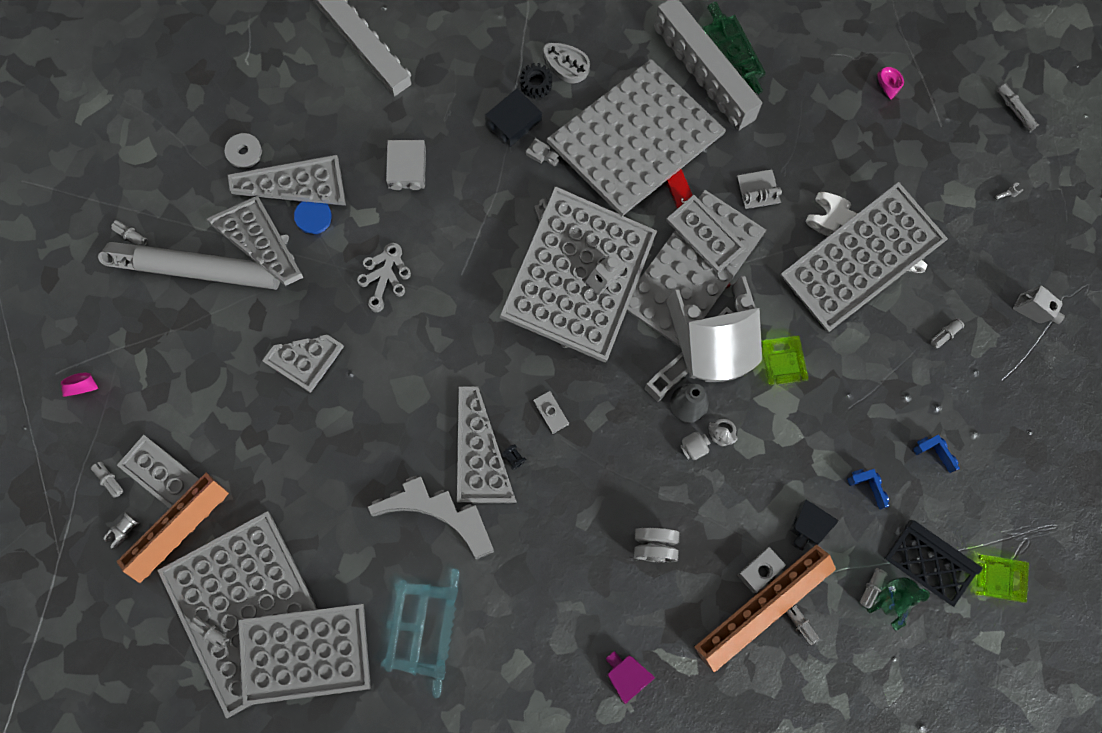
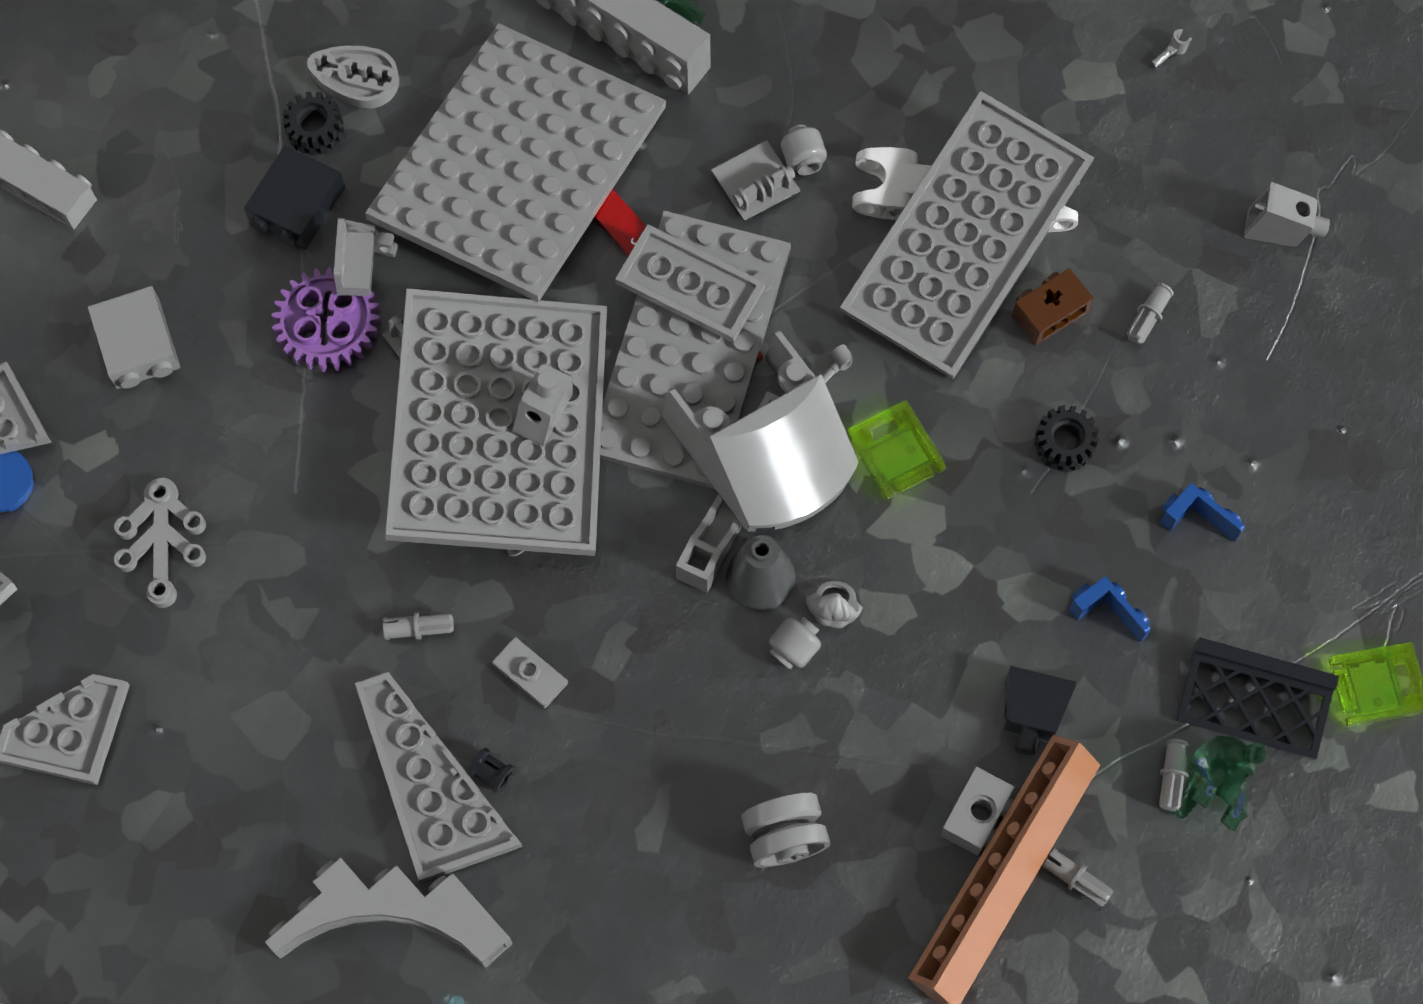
camera: 15 degrees left, 5 degrees down
none -> medium lavender gear [271,267,382,372]
none -> light grey panel [334,218,375,296]
none -> light grey axle [383,612,454,640]
none -> light grey head [781,125,827,176]
none -> light grey hand [822,344,853,383]
none -> reddish brown brick [1012,268,1093,346]
none -> black tyre [1034,405,1099,472]

